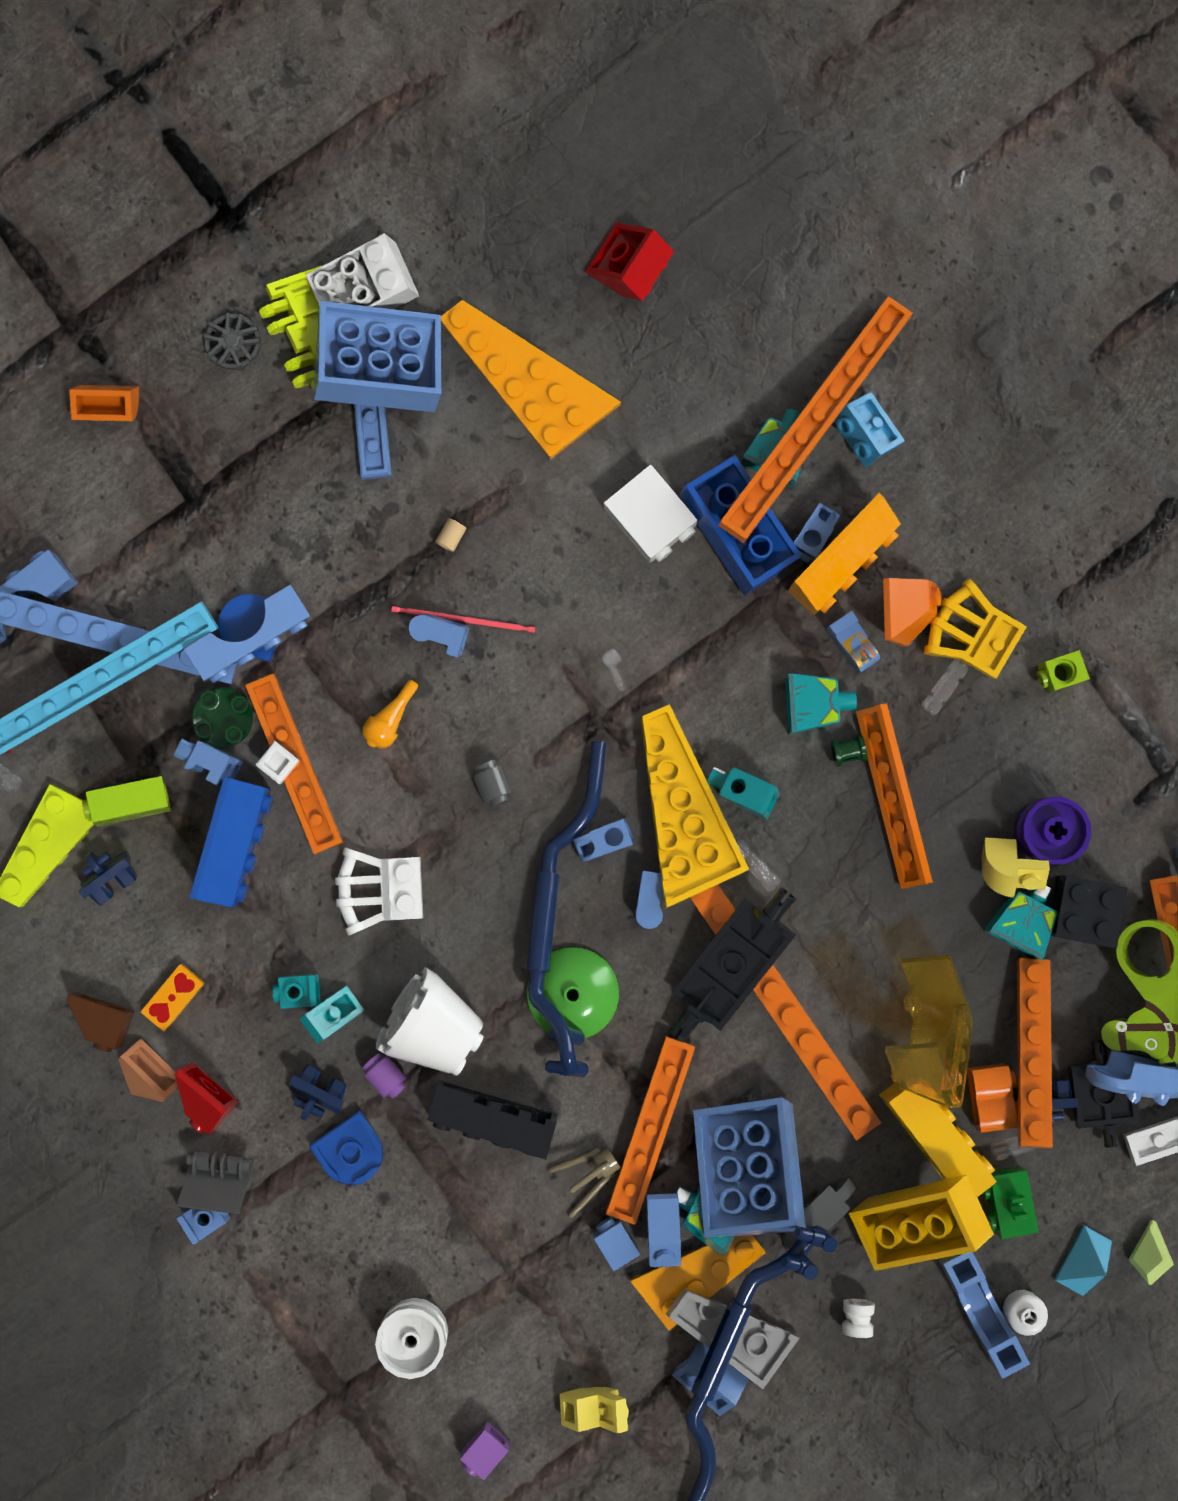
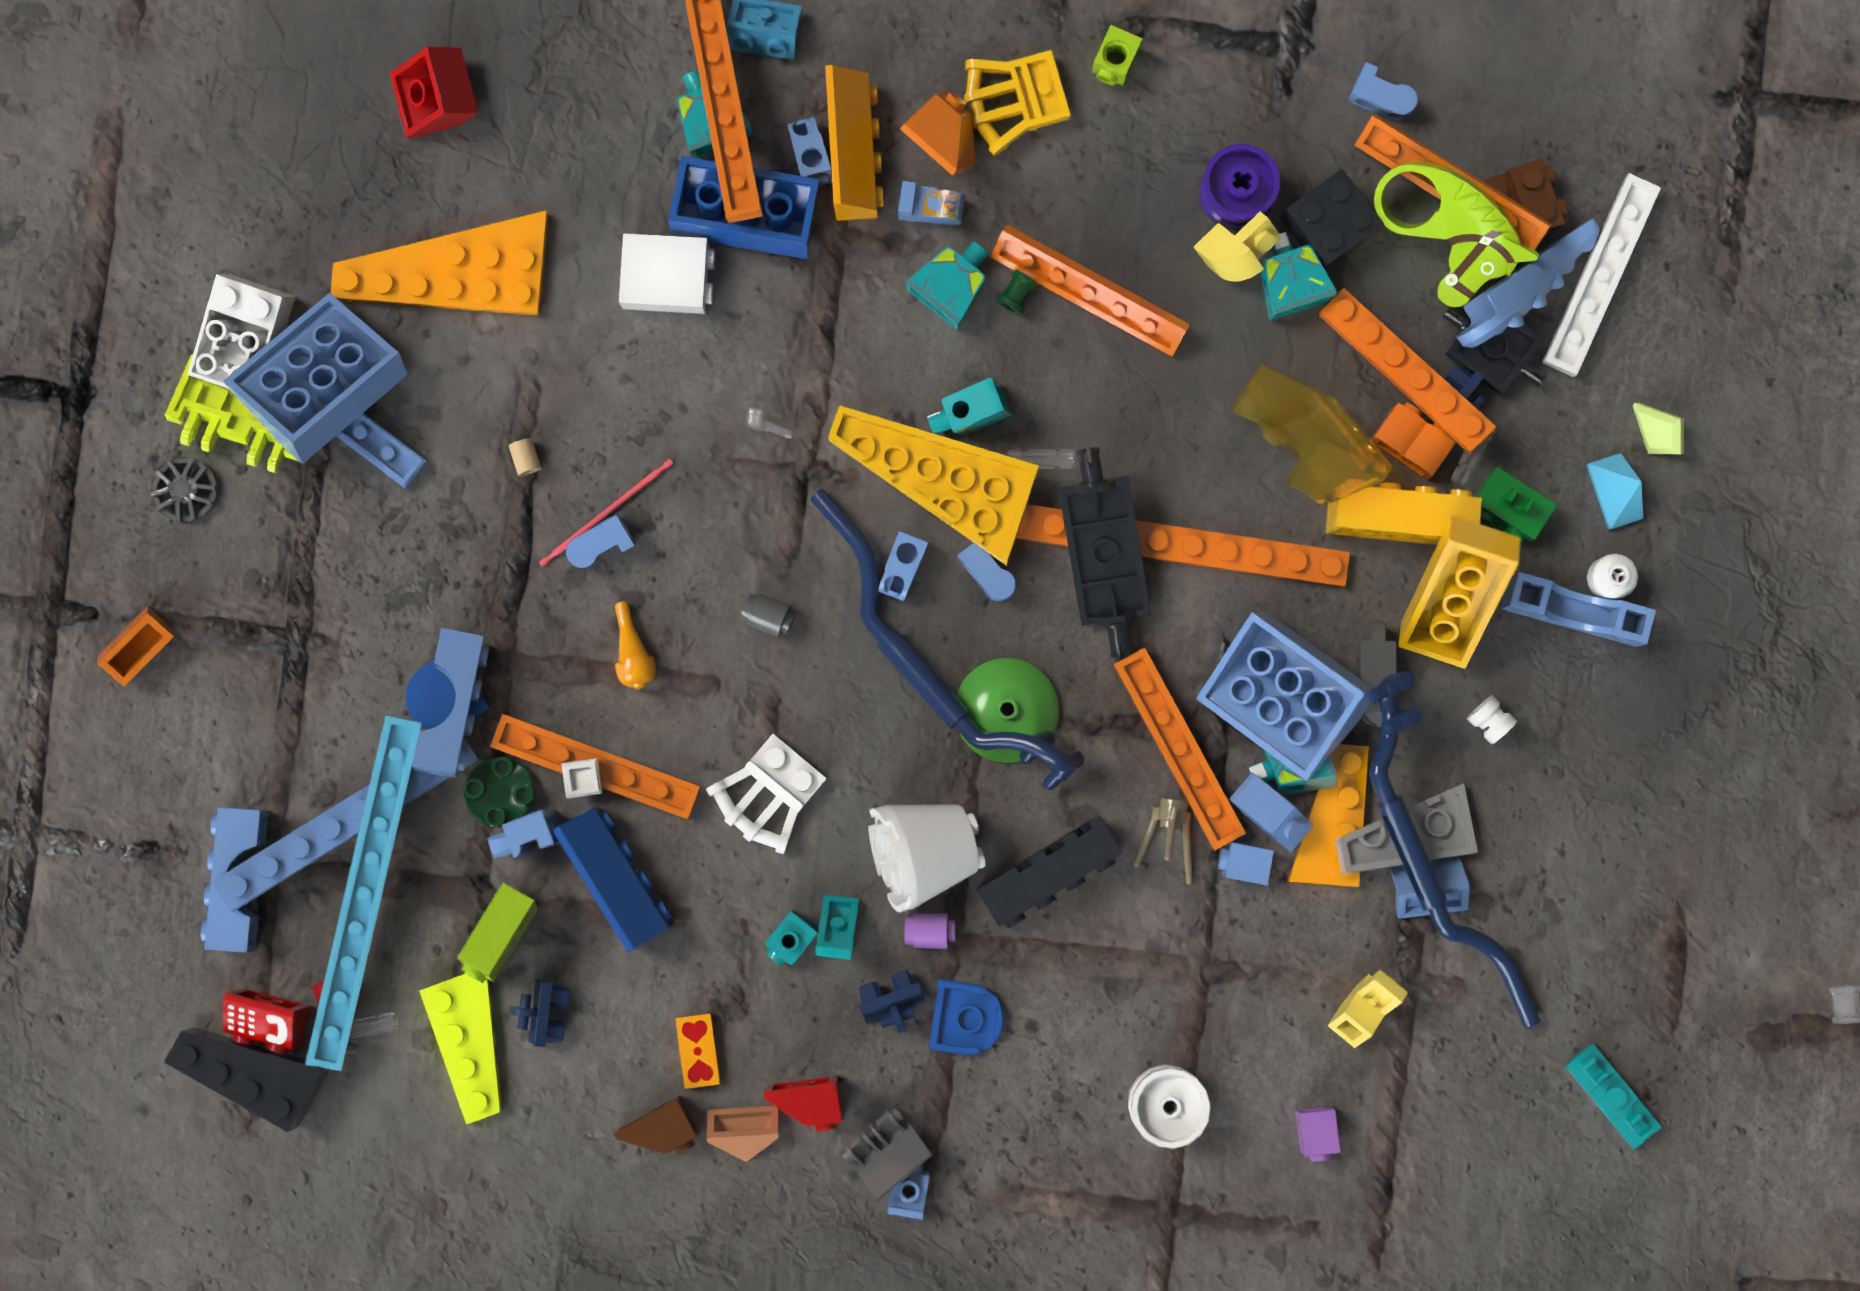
camera: 45 degrees left, 0 degrees up
clear axle [922,660,968,715] -> none

